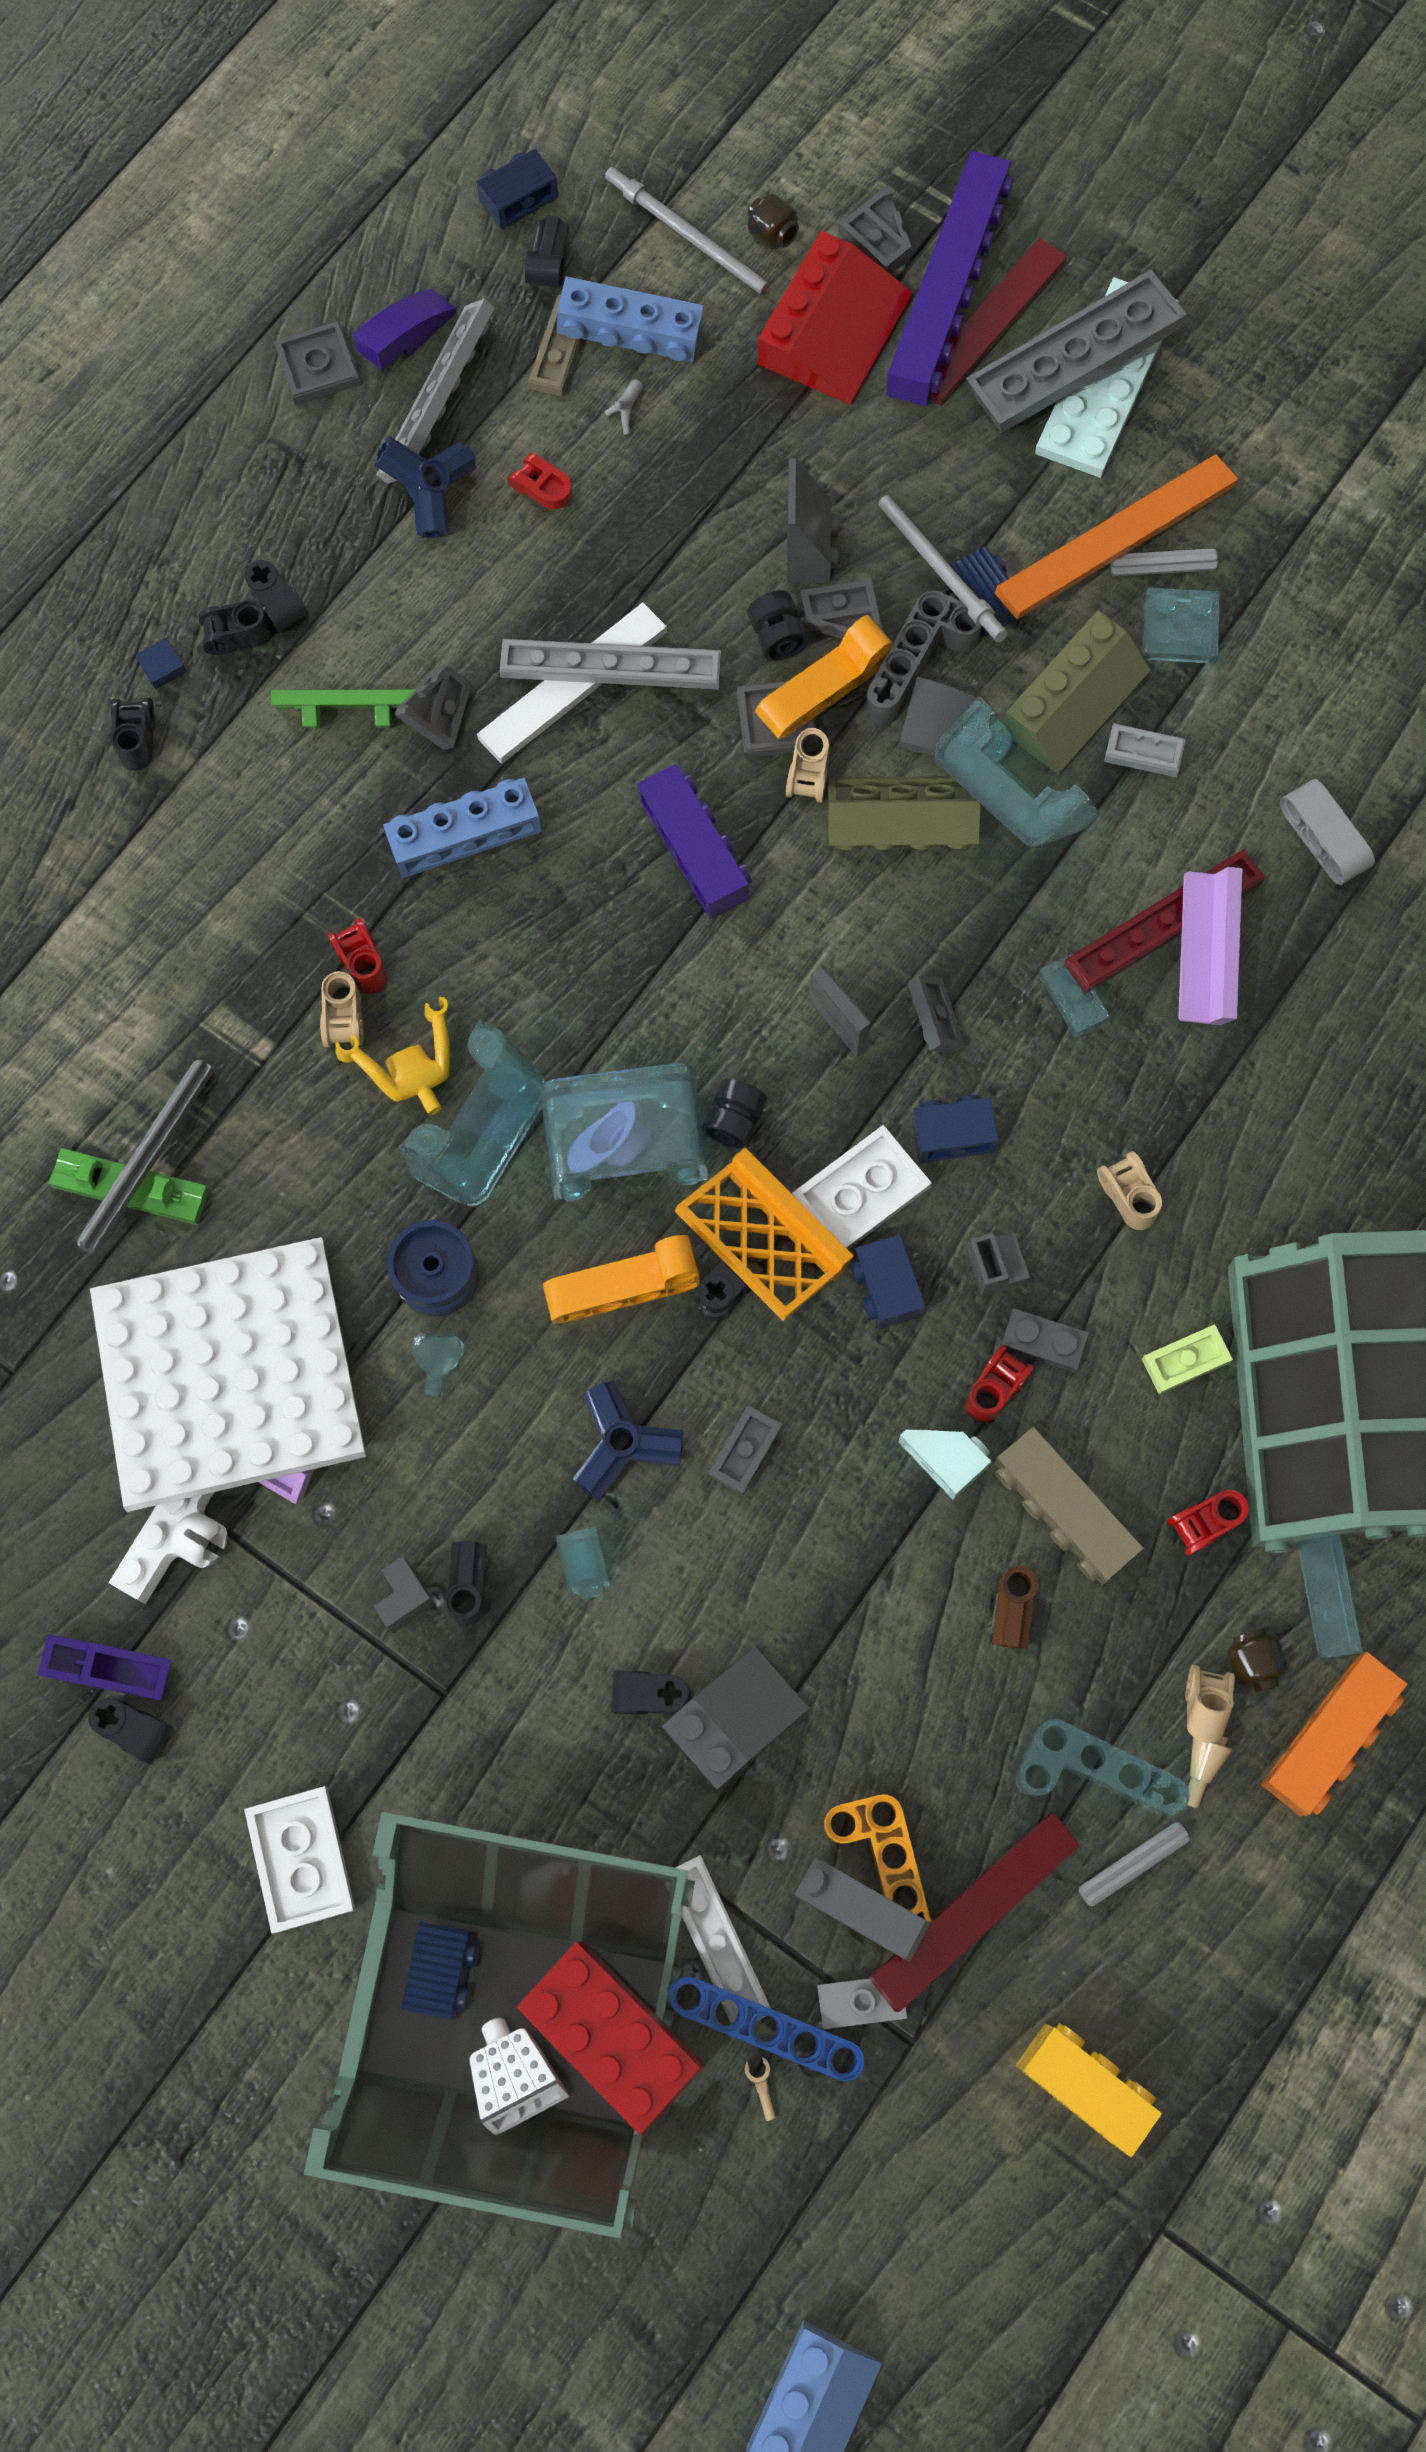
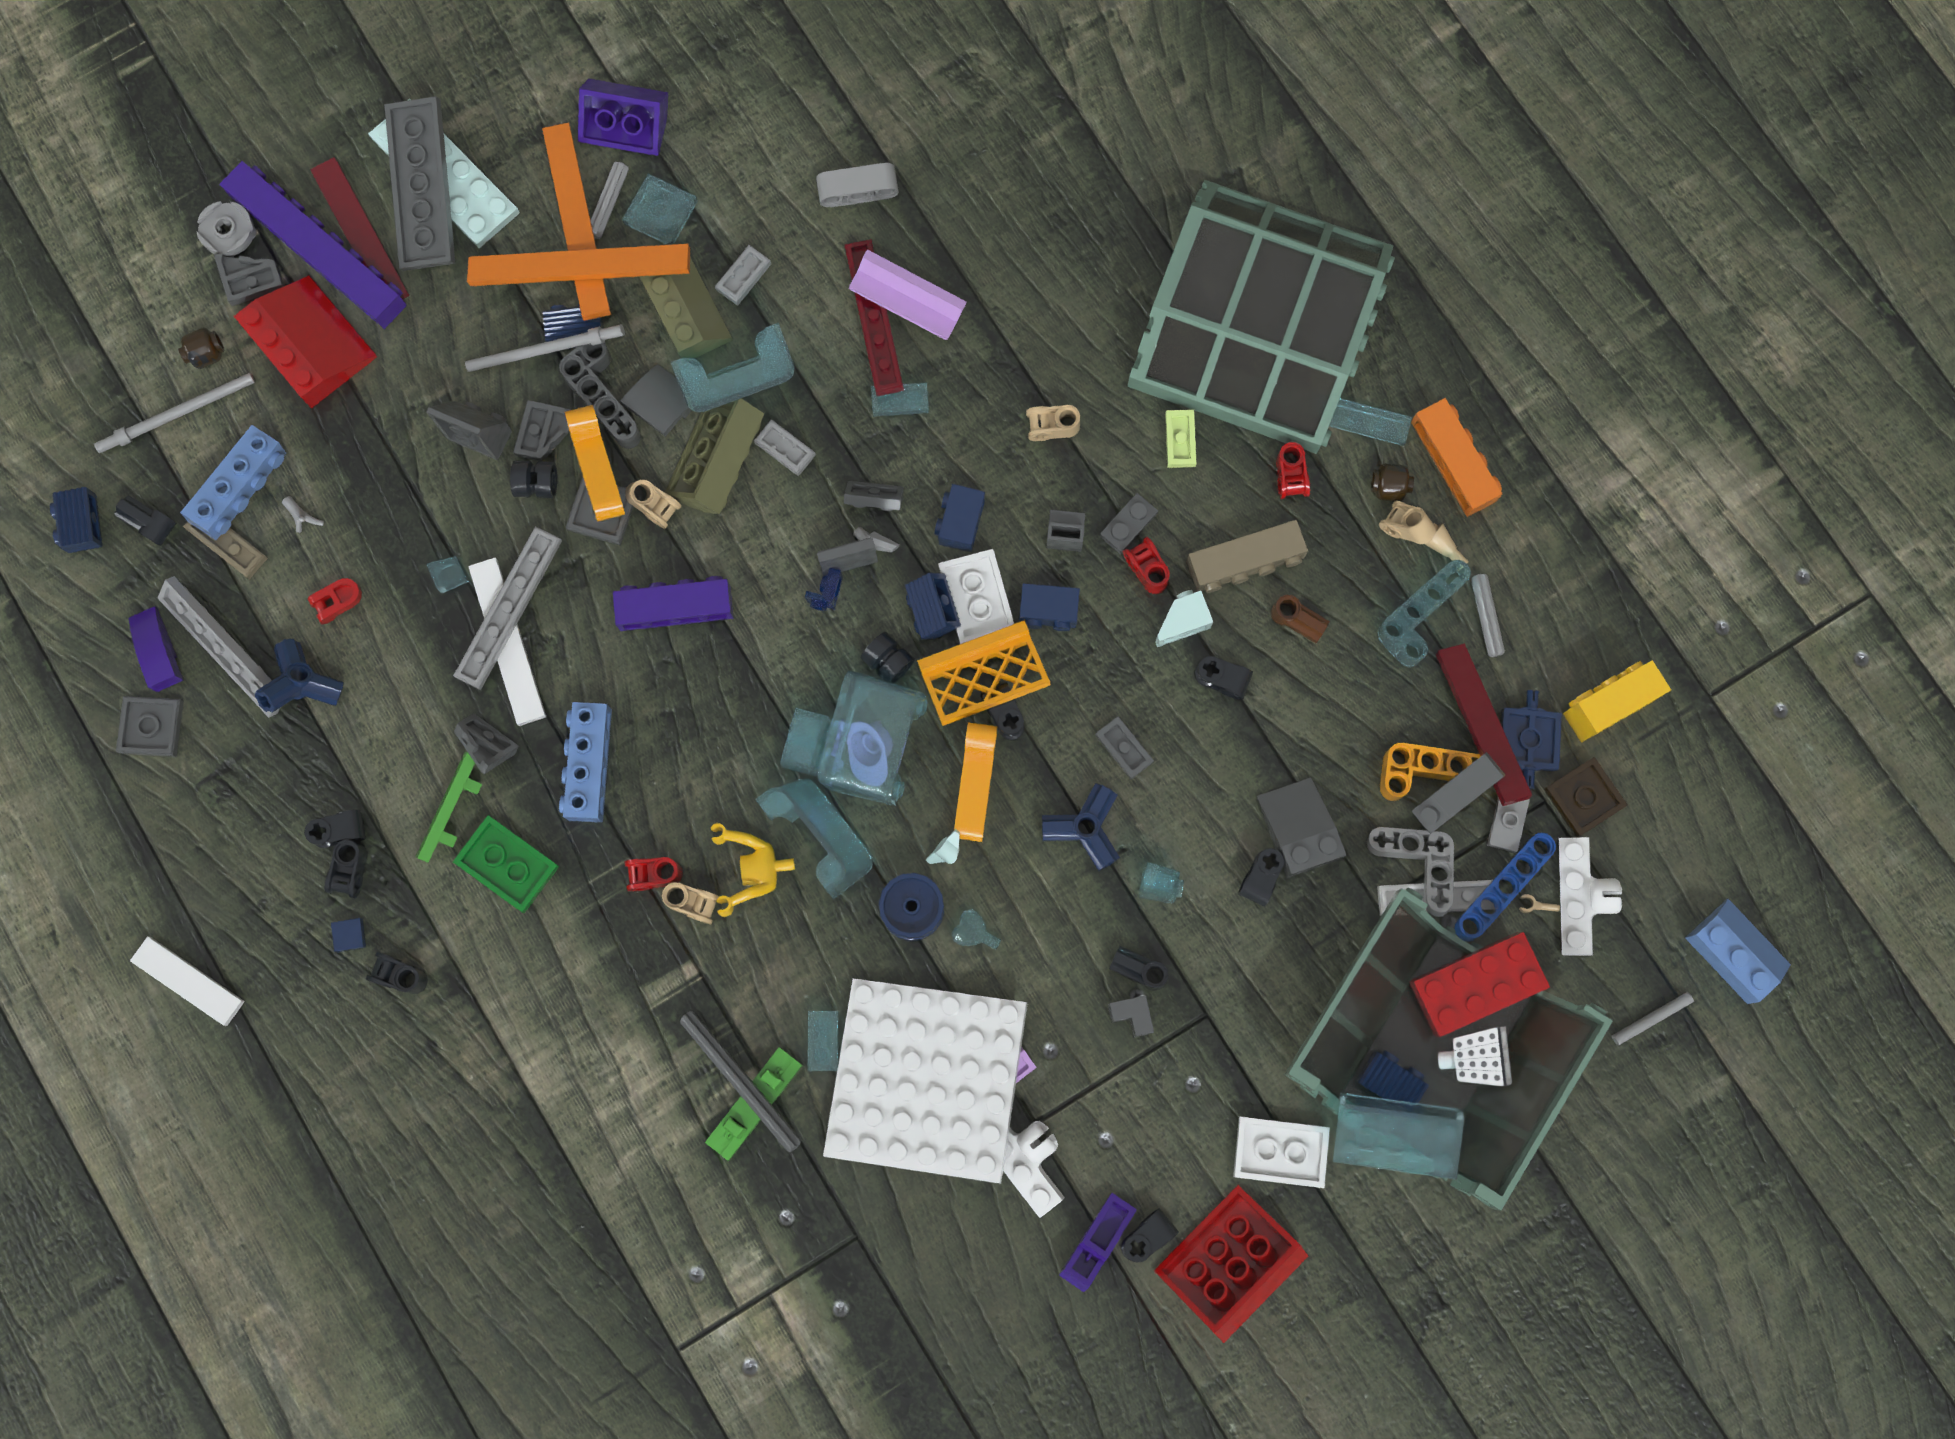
camera: 70 degrees left, 5 degrees up
none -> white tile [130,936,245,1026]
none -> light grey plate [197,201,257,257]
none -> clear light blue slope [426,556,468,593]
none -> green plate [453,815,559,913]
none -> orange tile [467,244,690,286]
none -> dark purple slope [578,78,668,156]
none -> light grey plate [754,420,816,476]
none -> clear light blue brick [780,708,834,776]
none -> clear blue bracket [805,568,843,611]
none -> clear light blue plate [808,1011,839,1071]
none -> light grey bar [853,526,900,552]
none -> dark blue brick [905,573,961,639]
none -> light aqua piece [926,829,960,864]
none -> red slope [1154,1185,1308,1343]
none -> black piece [1195,656,1253,700]
none -> clear light blue brick [1333,1093,1464,1180]
none -> light grey beam [1367,827,1454,917]
none -> dark blue plate [1501,690,1562,789]
none -> dark brown plate [1544,757,1628,838]
none -> white plate [1559,837,1622,956]
none -> light grey bar [1612,992,1694,1046]

